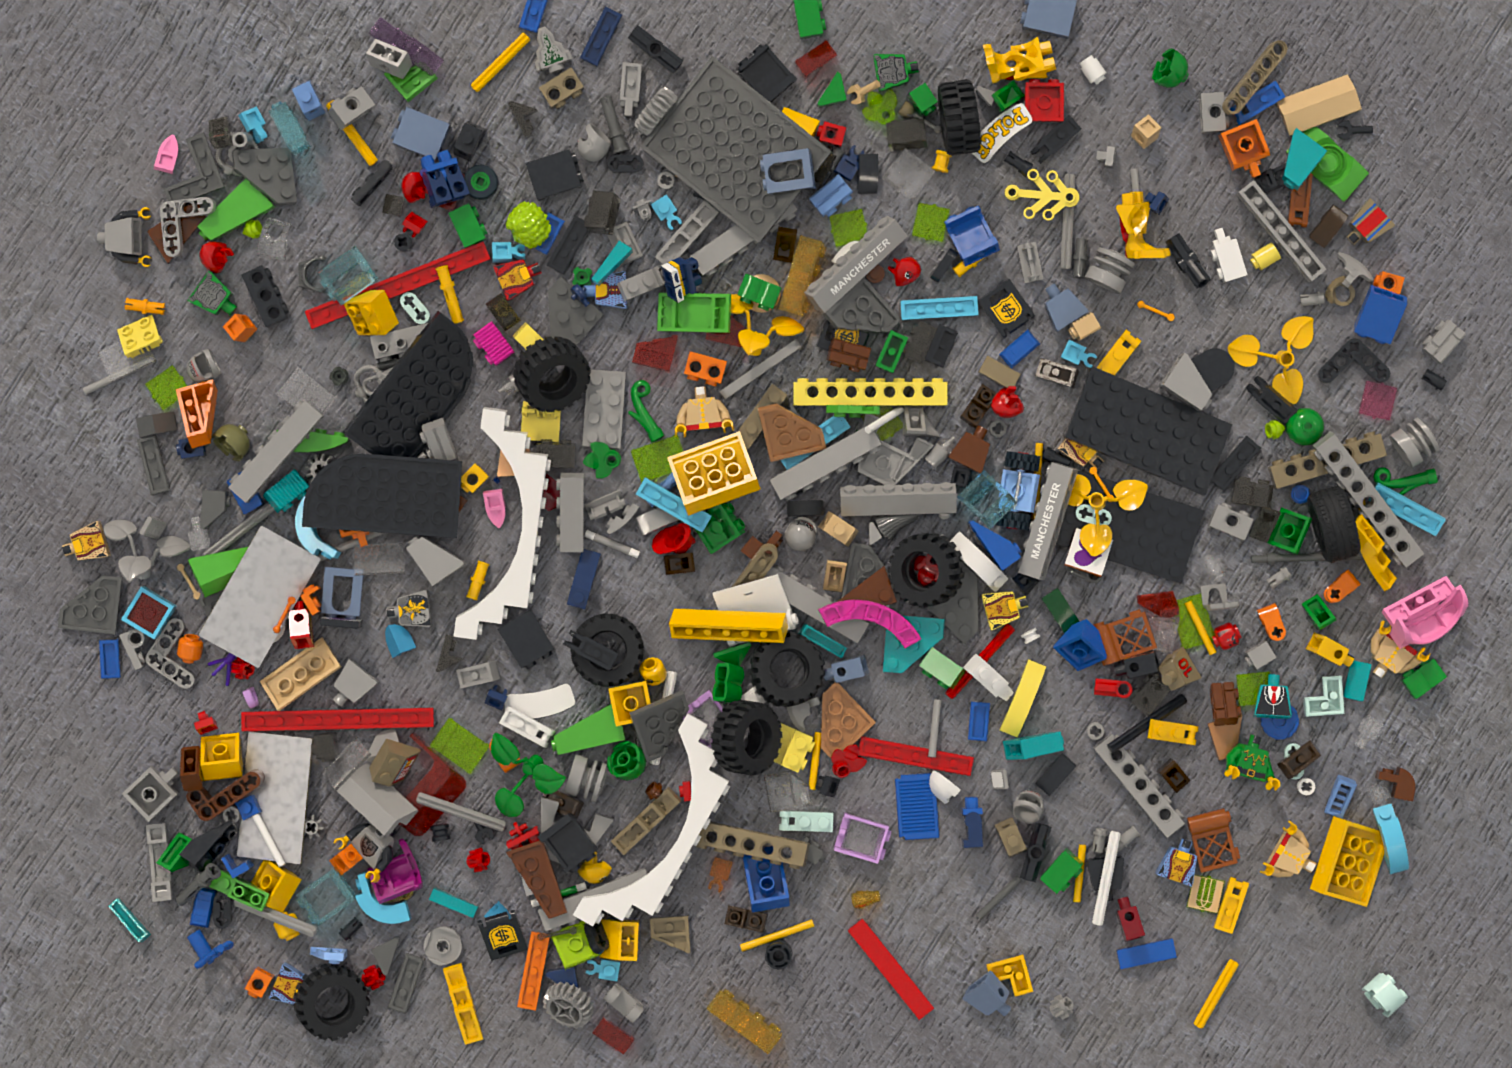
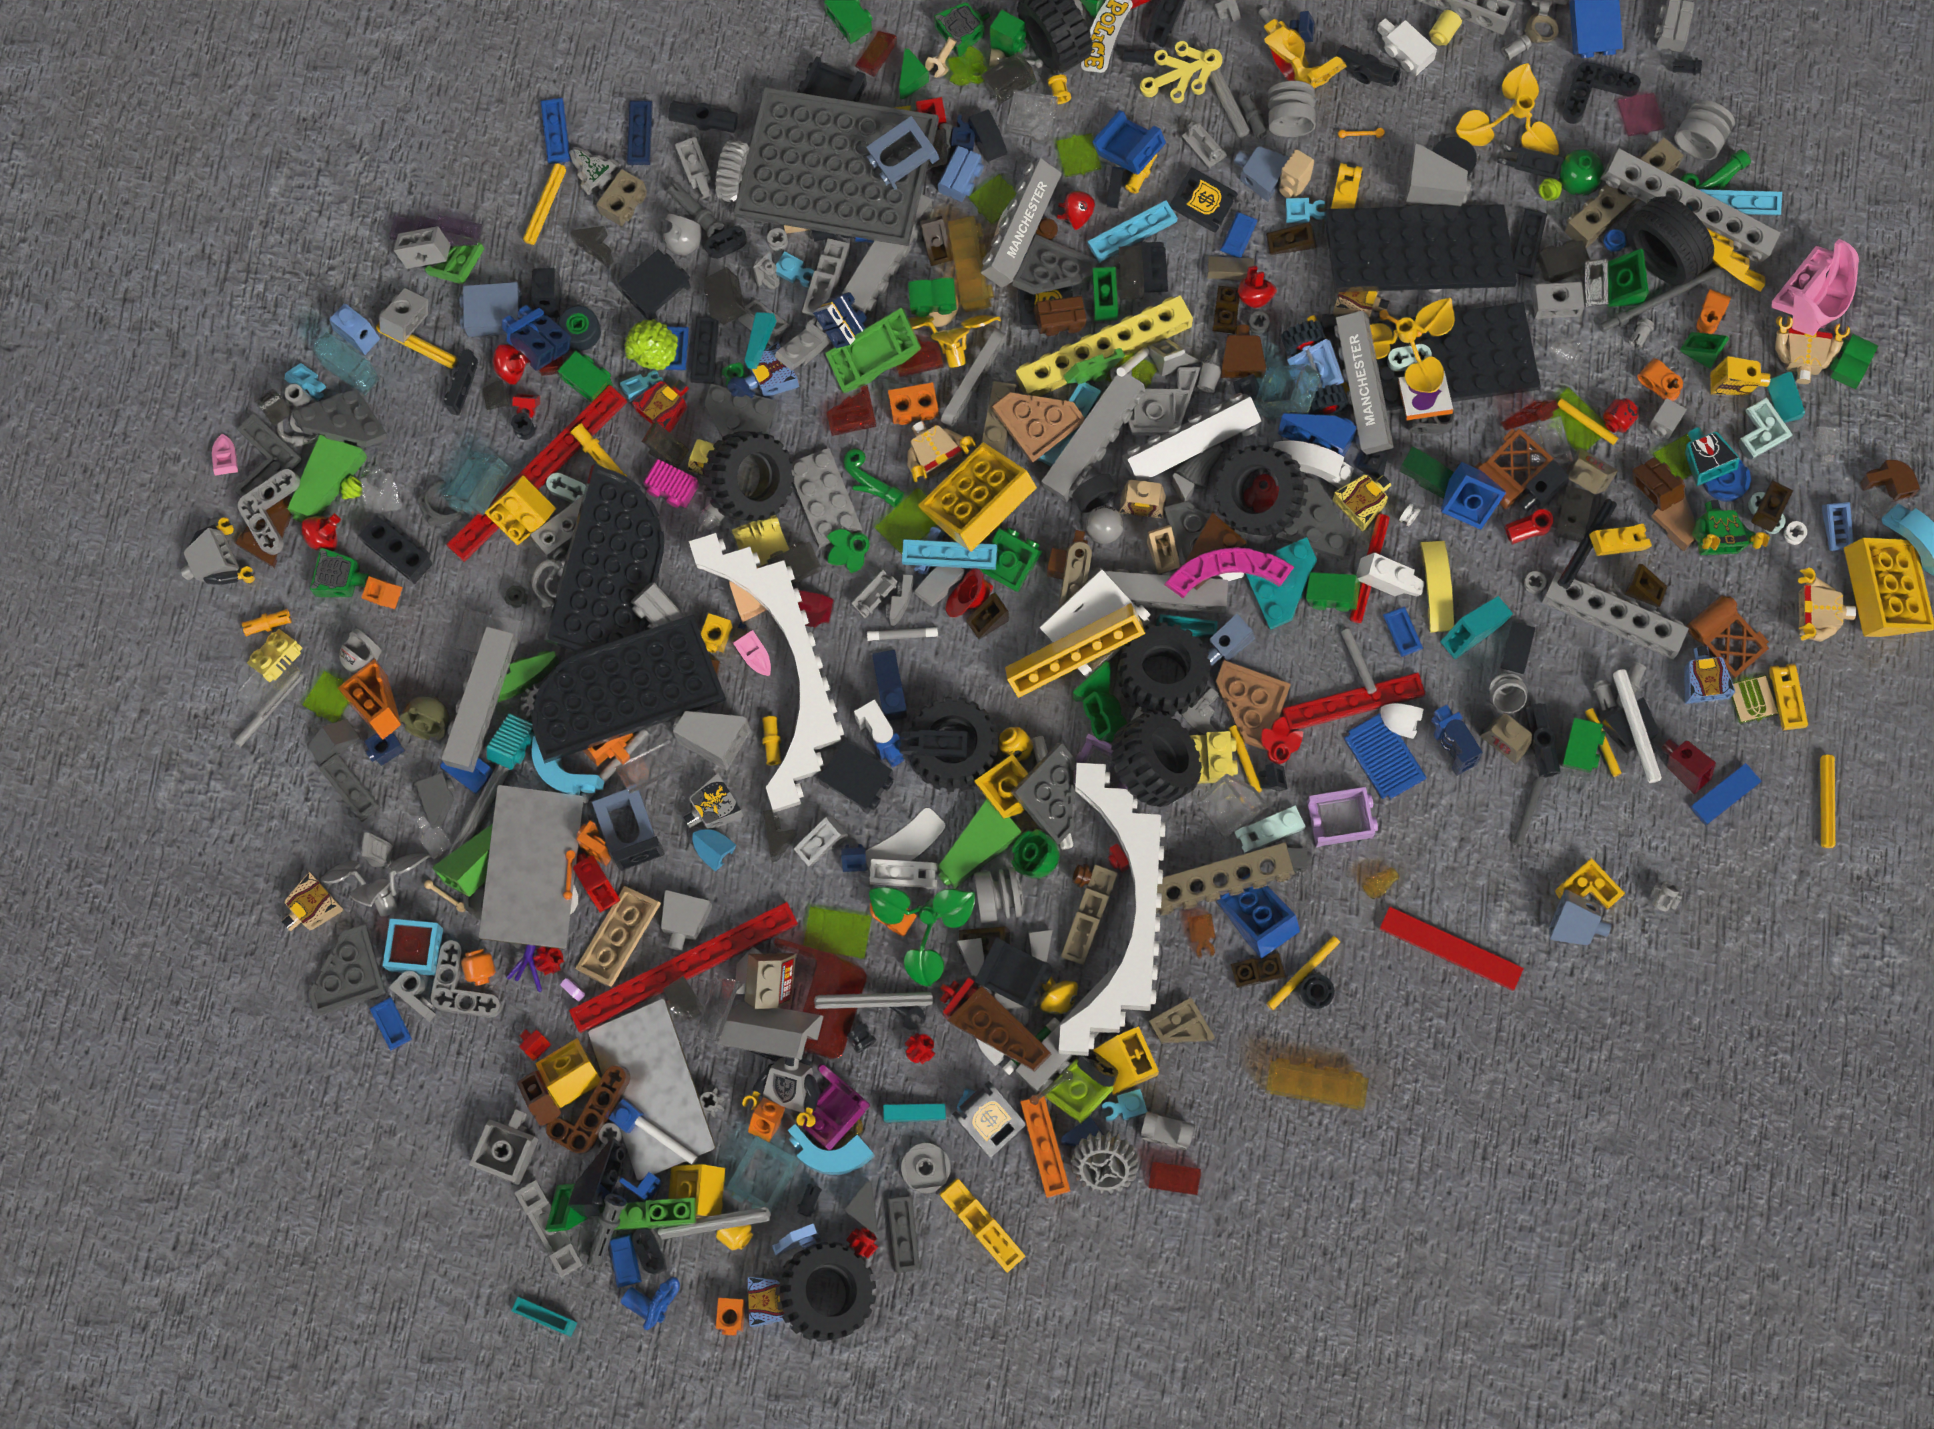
camera: 20 degrees left, 15 degrees down
light grey brick [556,473,584,552] -> none
slope [991,769,1009,789] -> none
light grey piece [1201,583,1239,611] -> none
none -> white hips [854,699,904,768]

